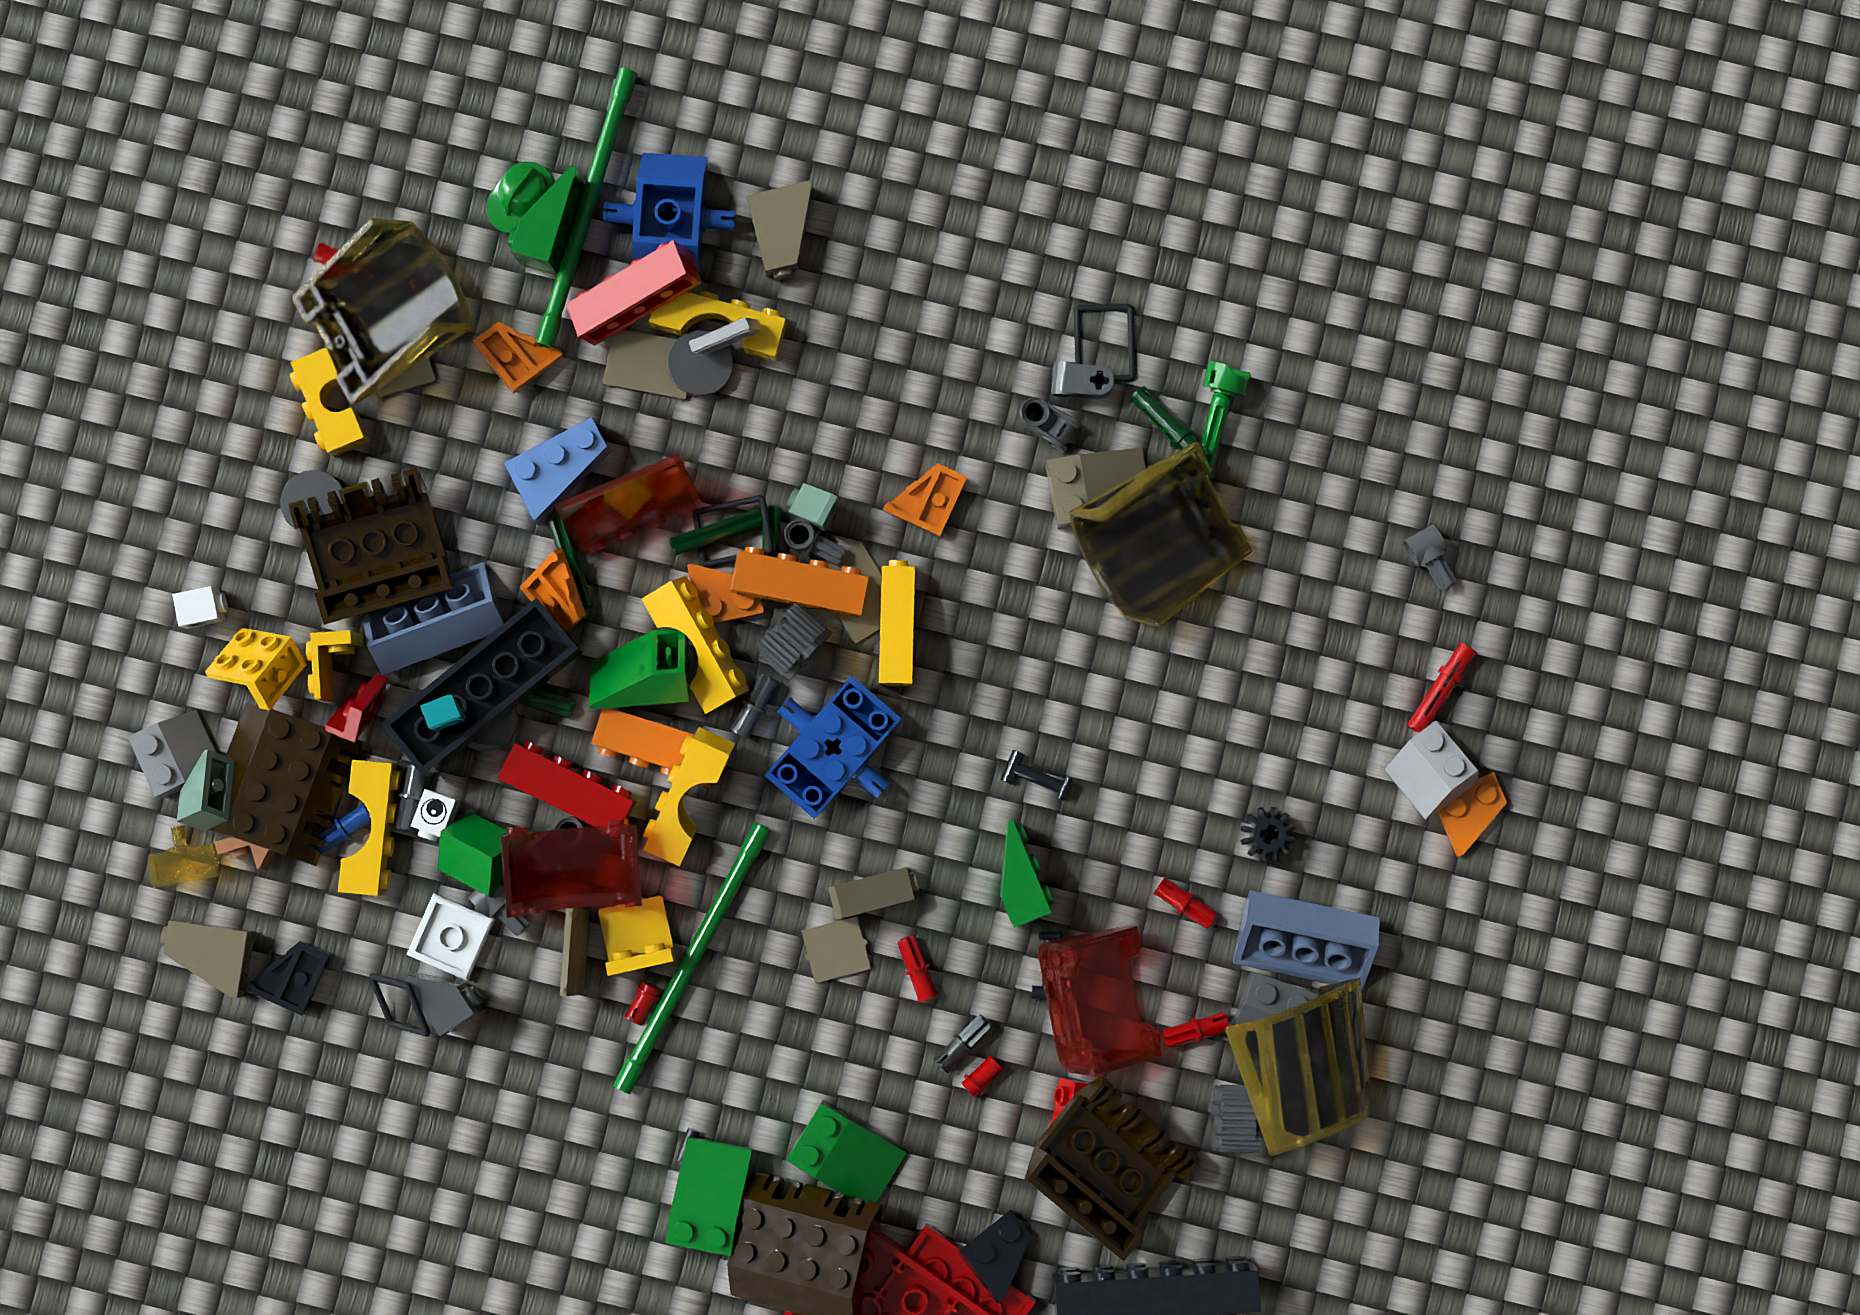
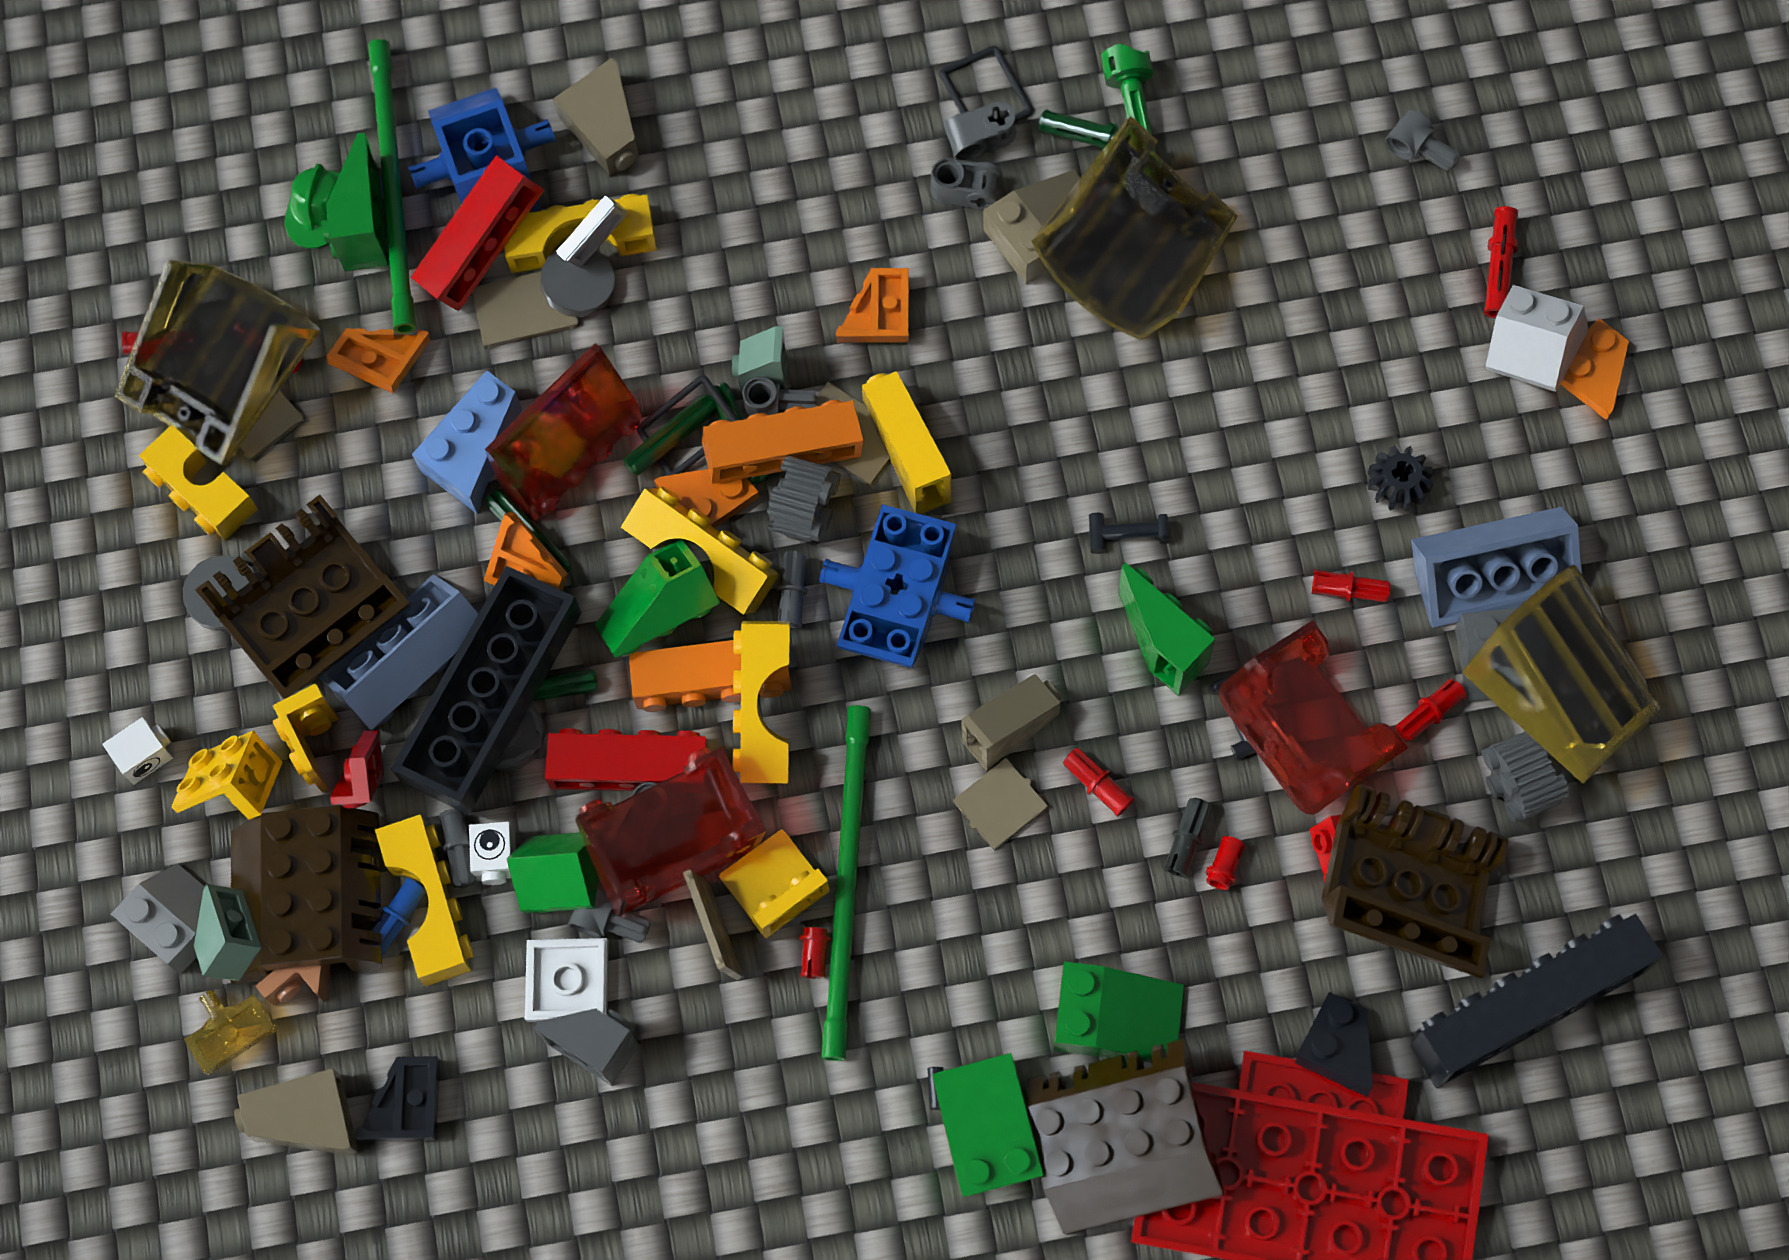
camera: 20 degrees left, 15 degrees down
black piece [369,973,430,1037] -> none
teal slope [420,695,466,731] -> none

